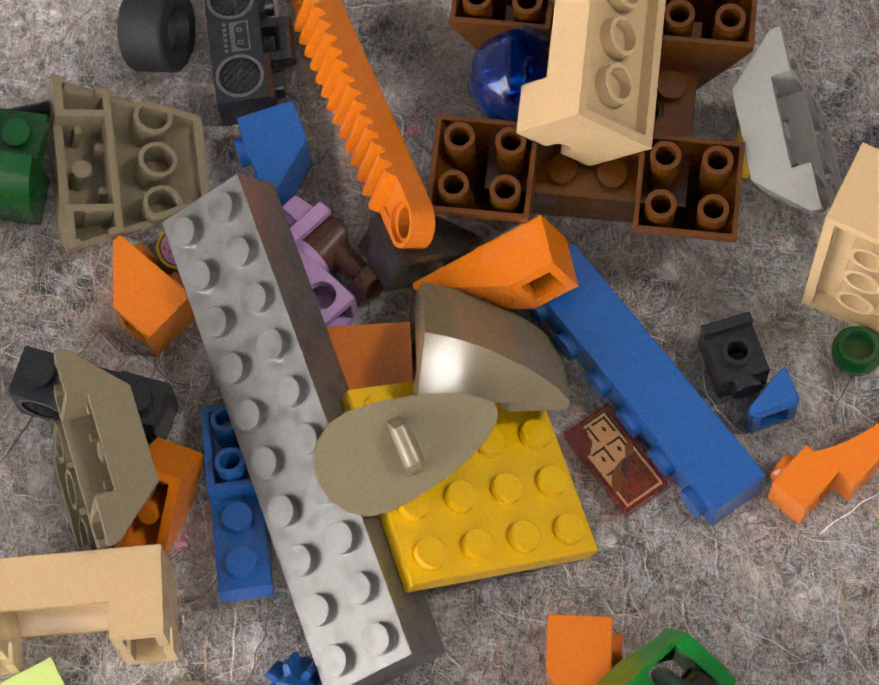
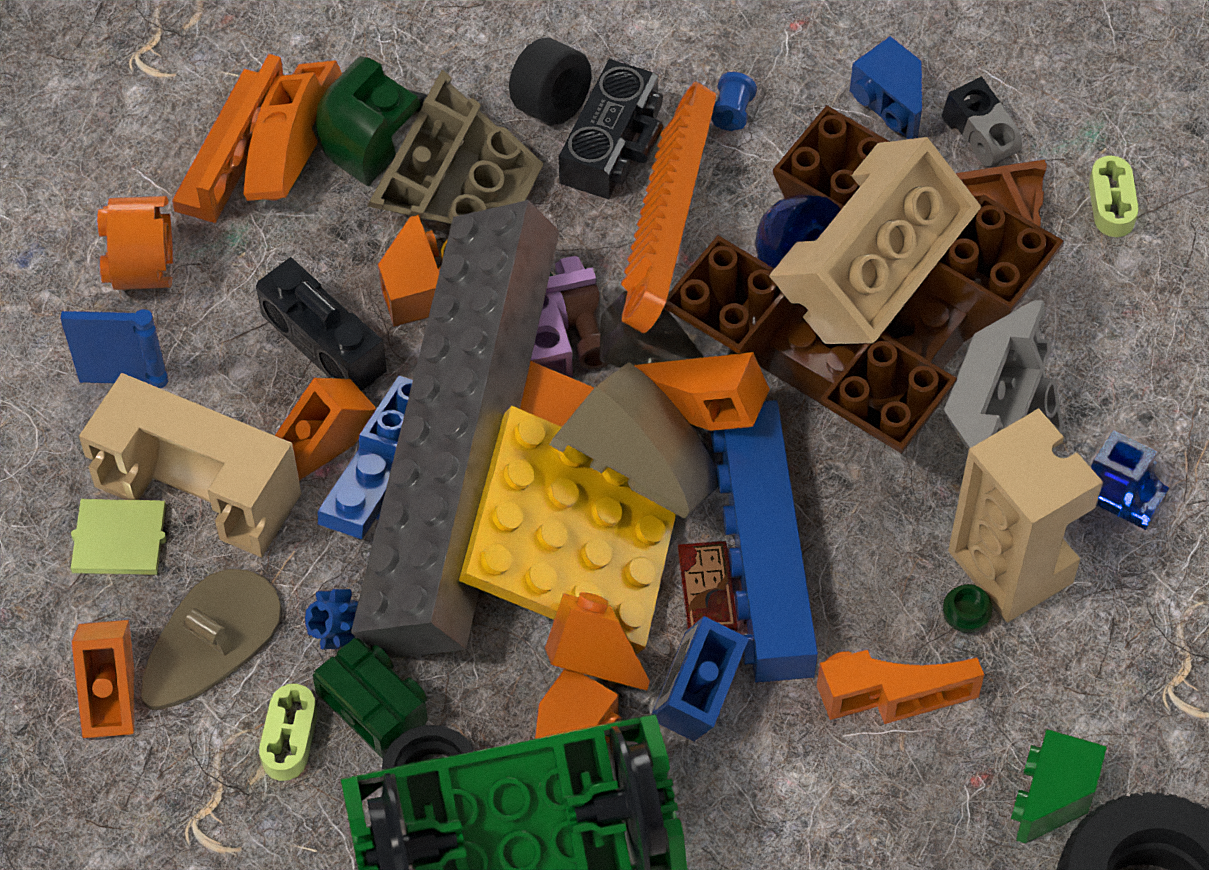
camera: 25 degrees right, 10 degrees down
dark tan wedge [54,348,159,551] -> none
blue slope [233,100,313,206] -> none
dark tan shield [313,392,498,517] -> none
black brick [698,311,770,399] -> none
blue slope [744,367,800,434] -> none
none -> orange slope [545,592,650,691]
none -> blue brick [651,616,749,741]

